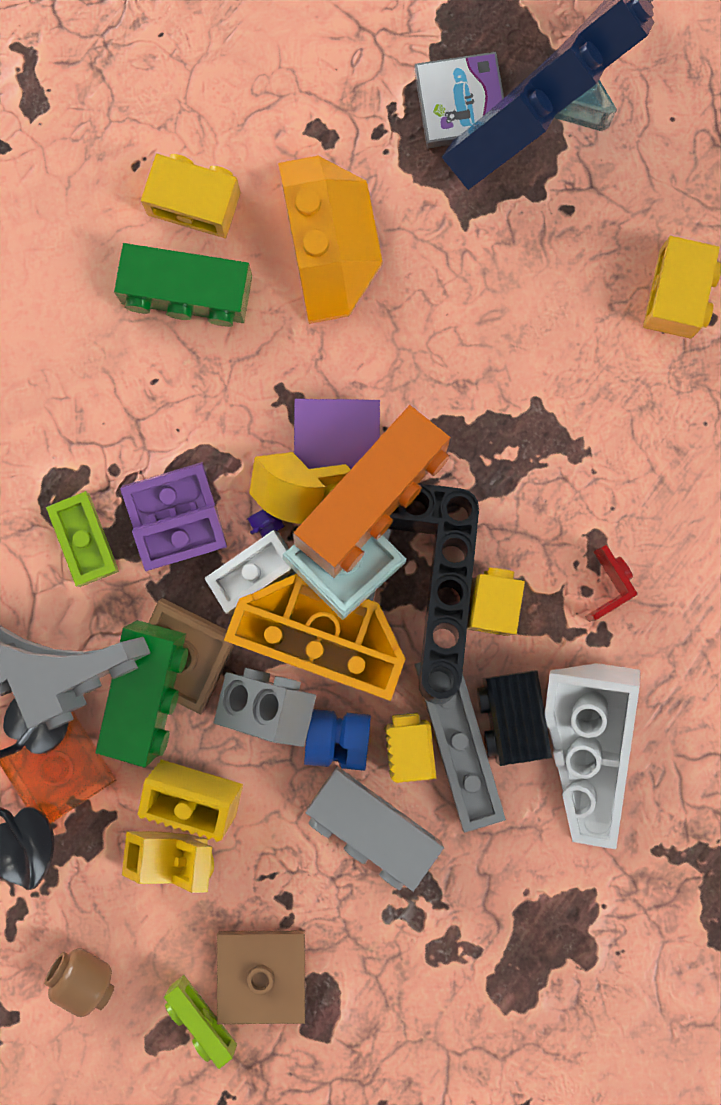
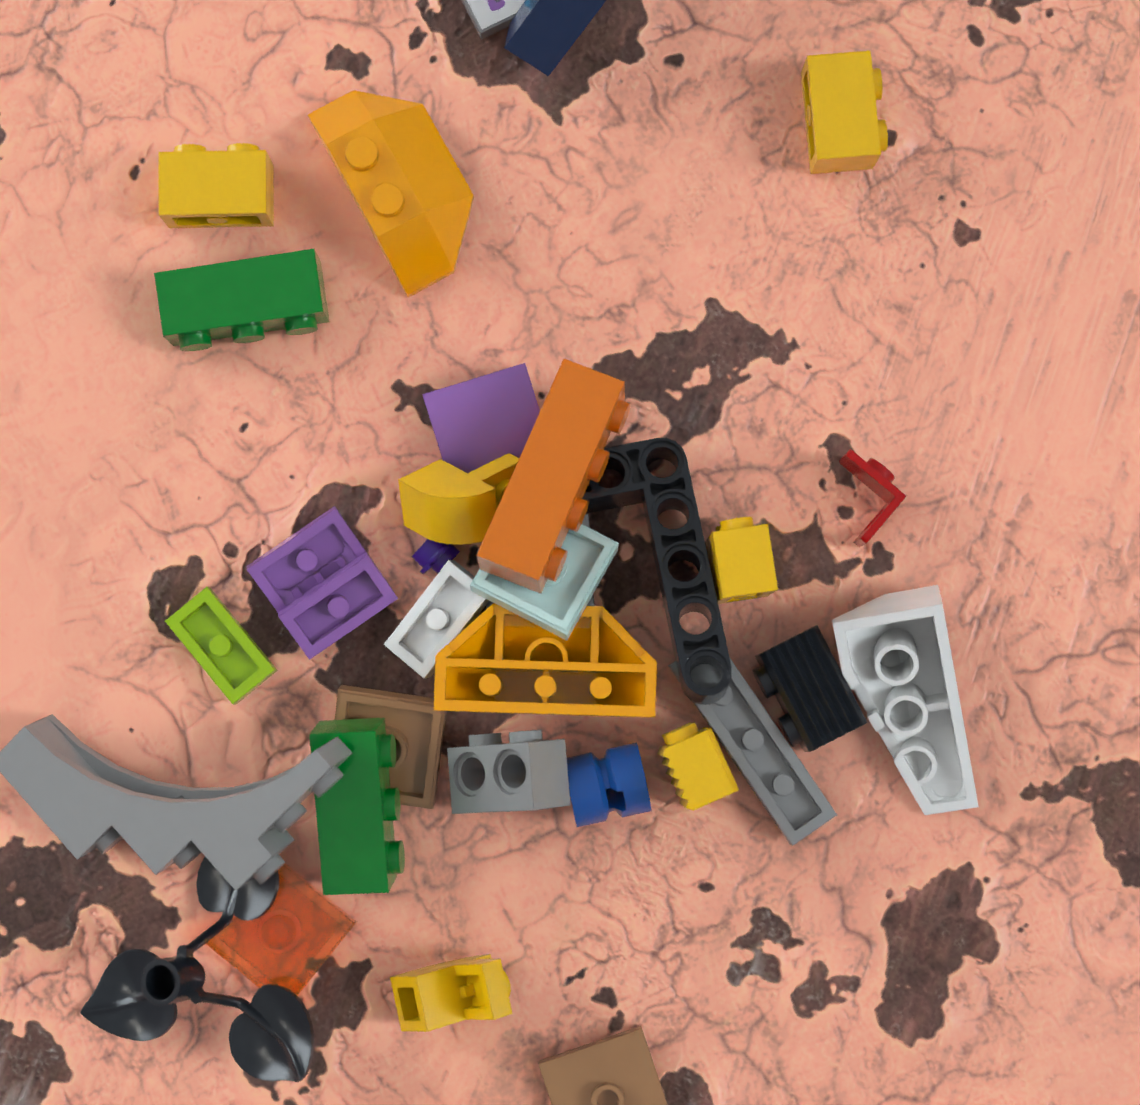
camera: 20 degrees left, 0 degrees up
yellow brick [138,759,243,843] -> none
light grey brick [305,766,444,892] -> none

